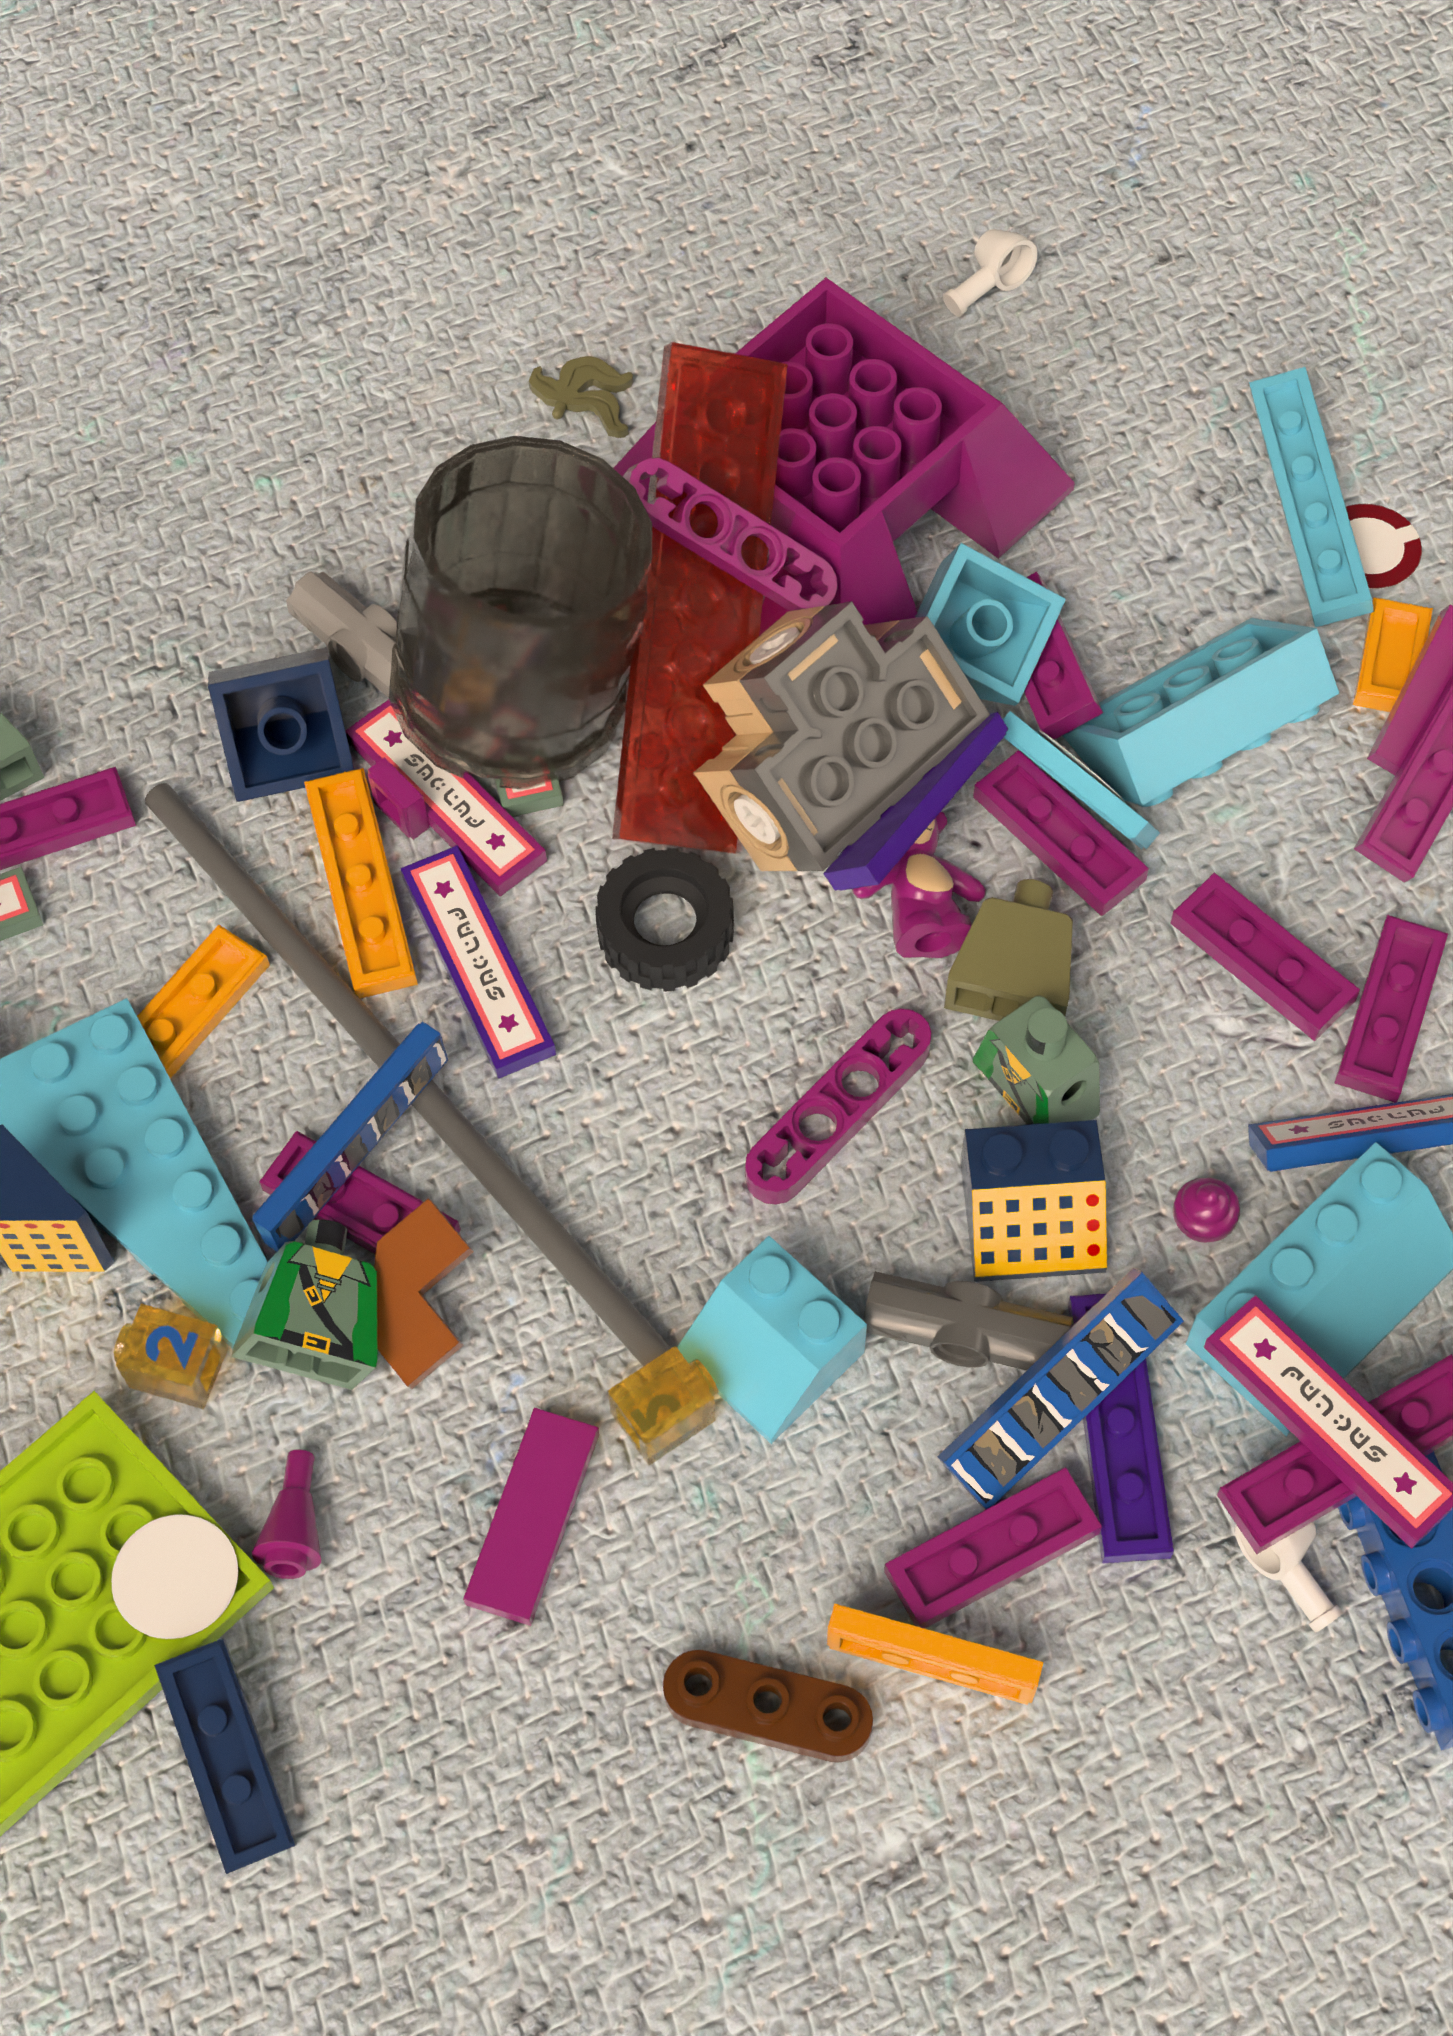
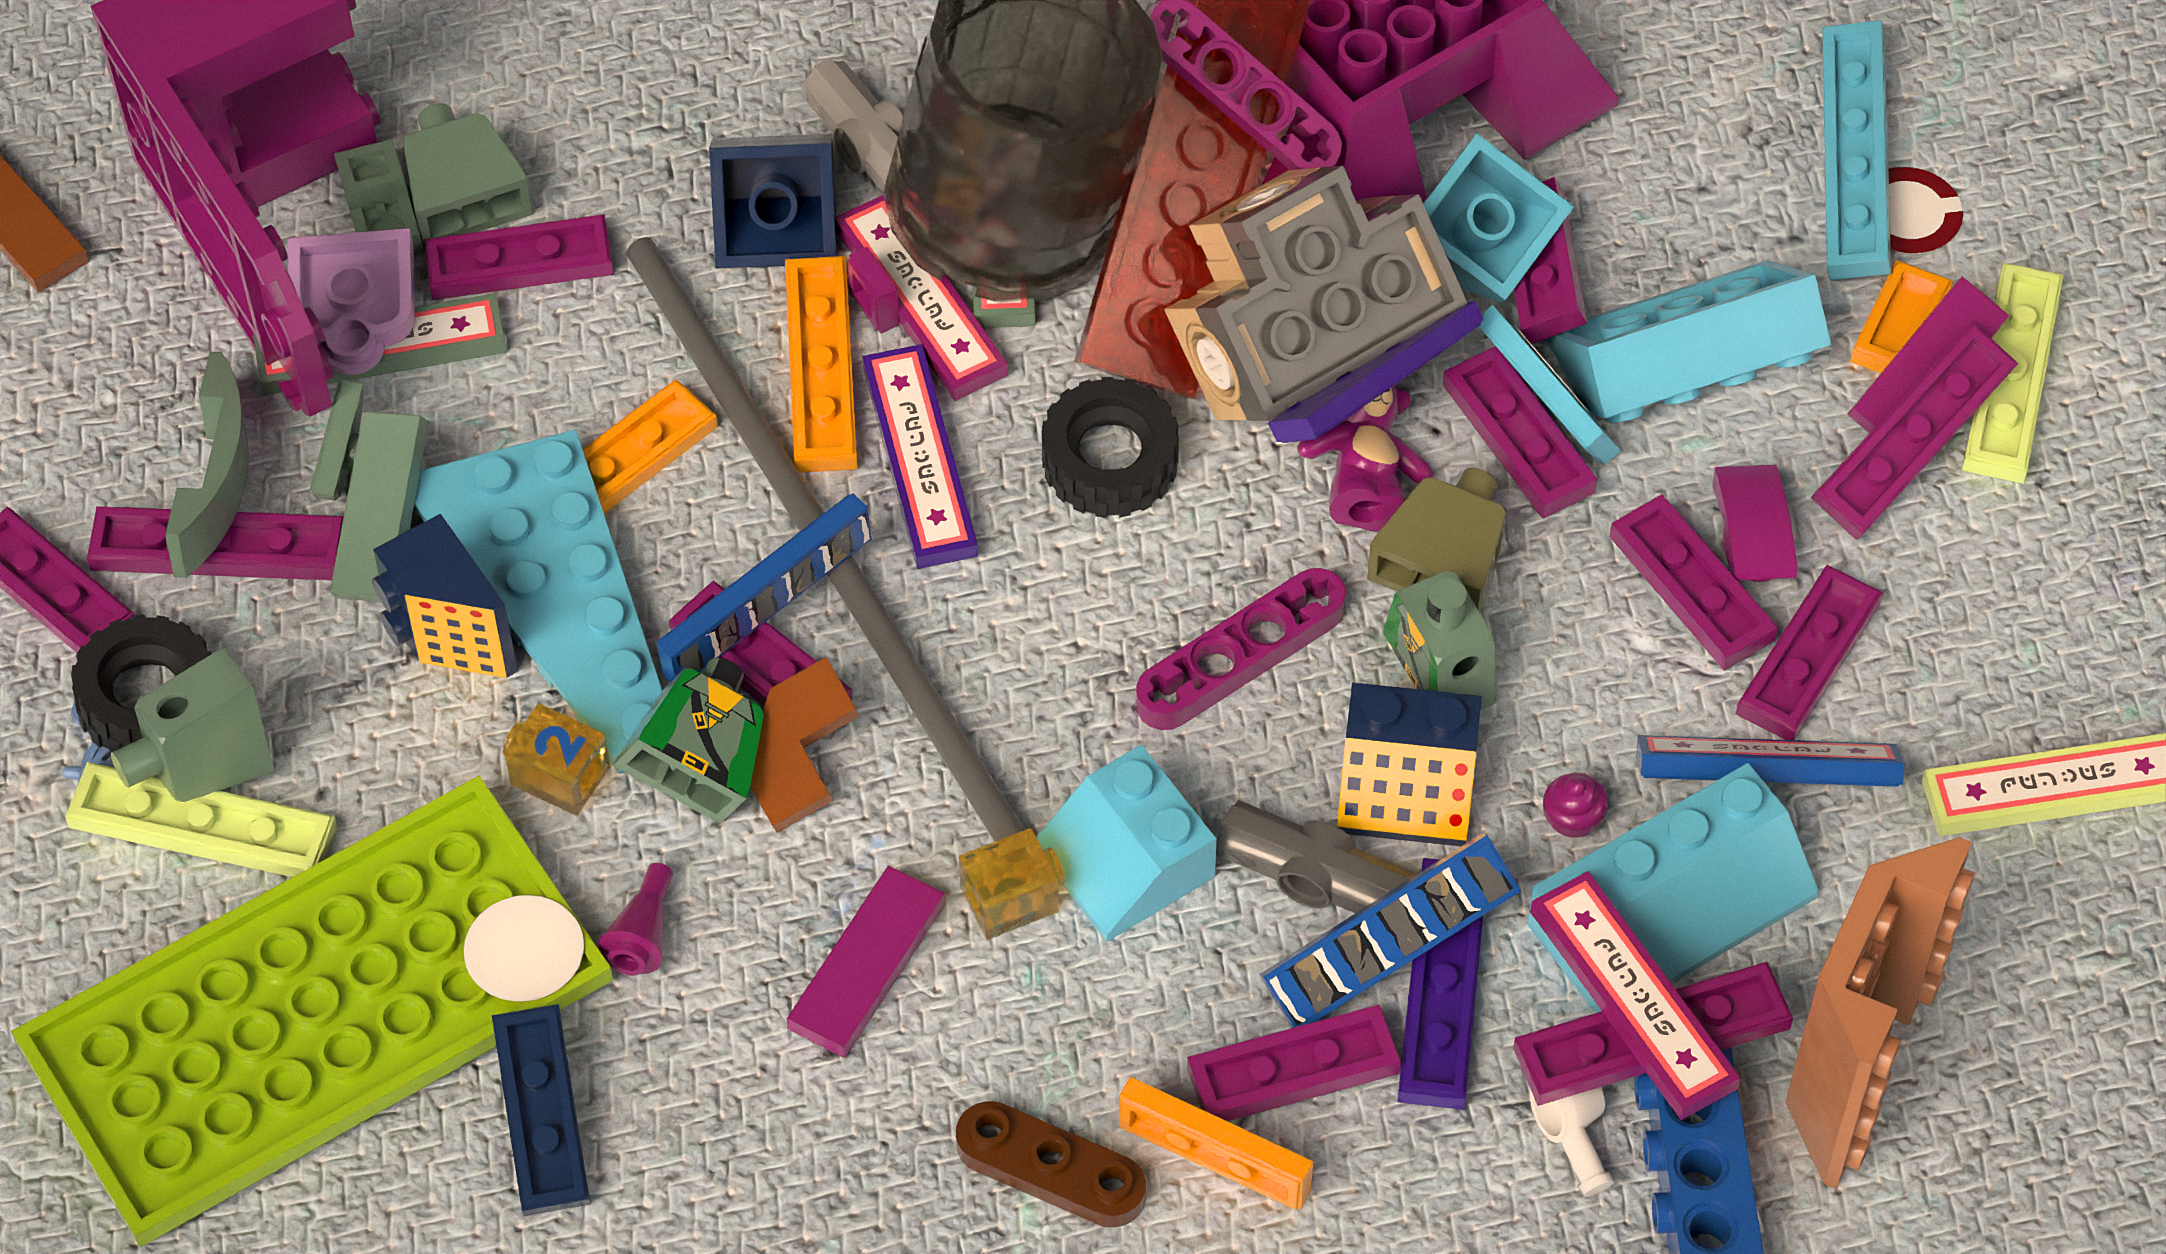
camera: 10 degrees right, 5 degrees down
none -> magenta slope [1712,464,1797,582]

